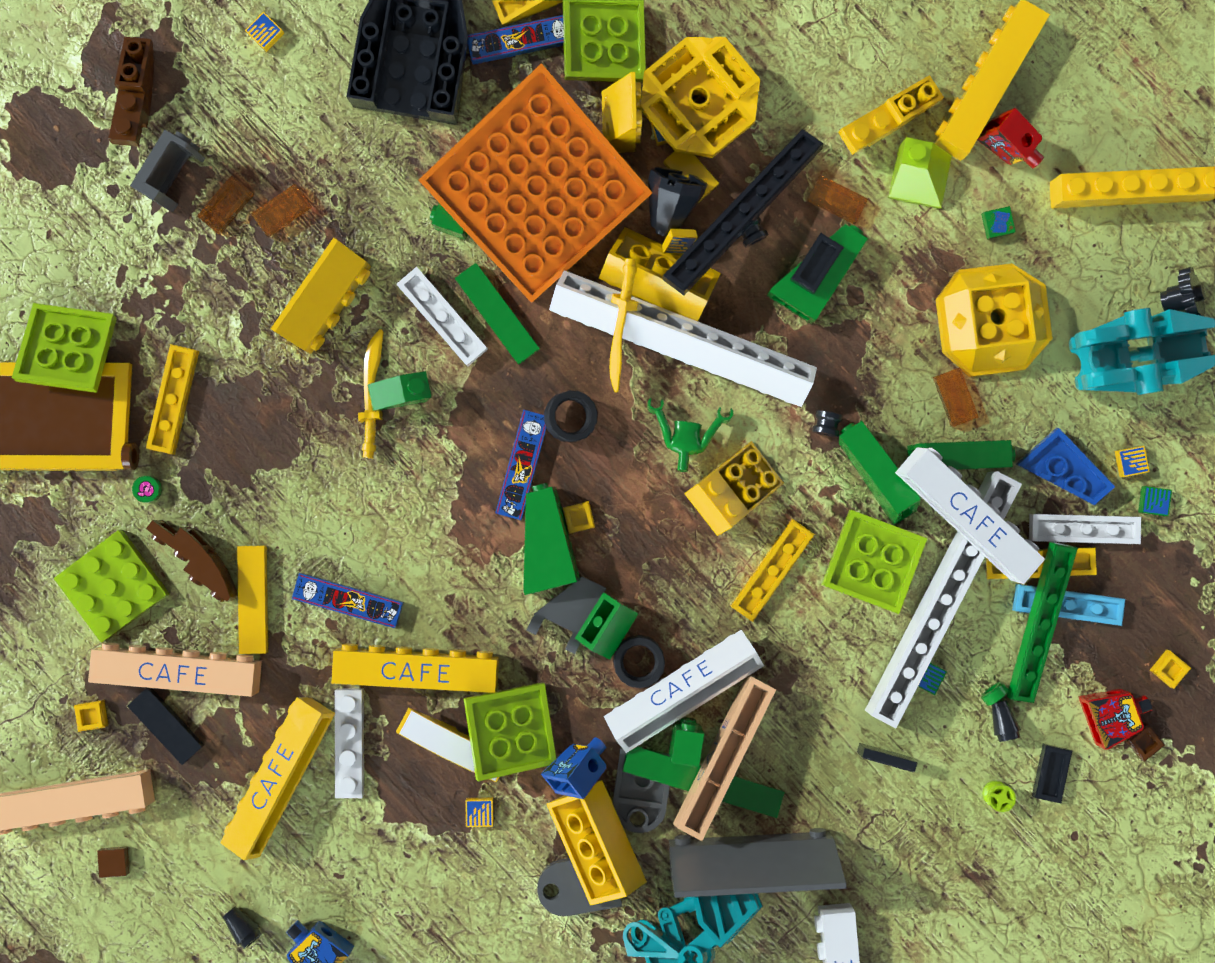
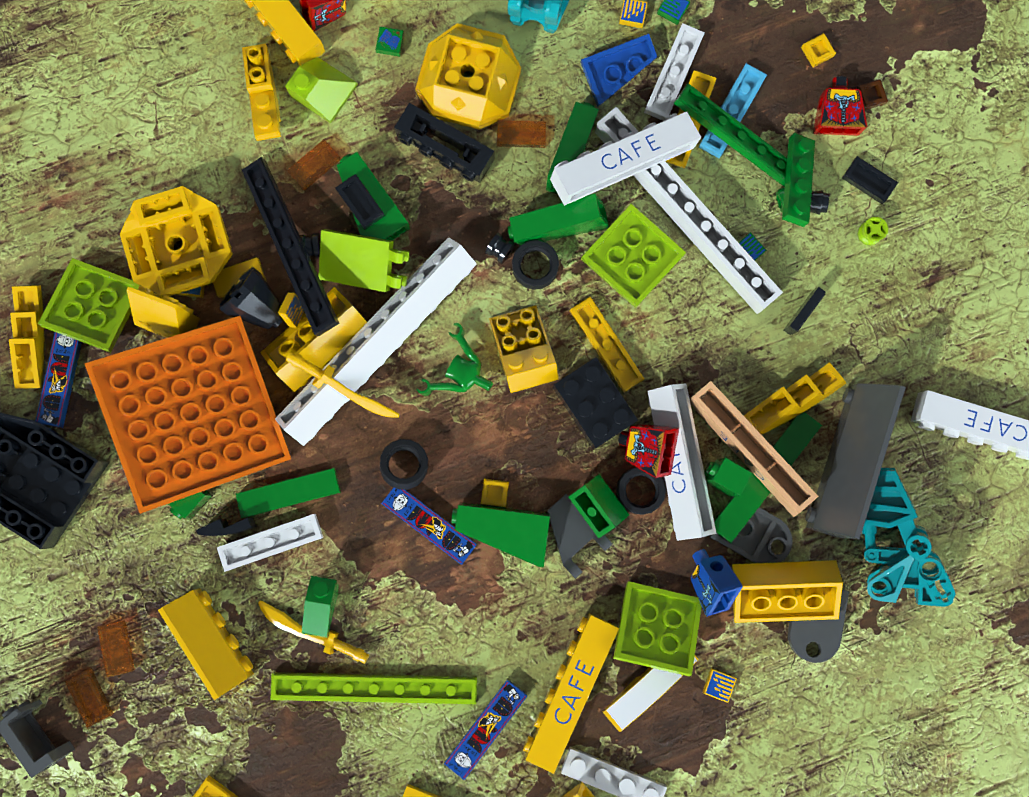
camera: 70 degrees left, 5 degrees down
none -> black slope [196,518,257,536]
none -> lime tile [270,672,477,704]
none -> lime tile [318,229,410,292]
none -> black brick [394,103,495,183]
none -> black tyre [512,240,559,290]
none -> black brick [553,357,638,450]
none -> red torso [618,424,679,478]
none -> yellow slope [744,362,847,435]
none -> green plate [782,133,815,227]

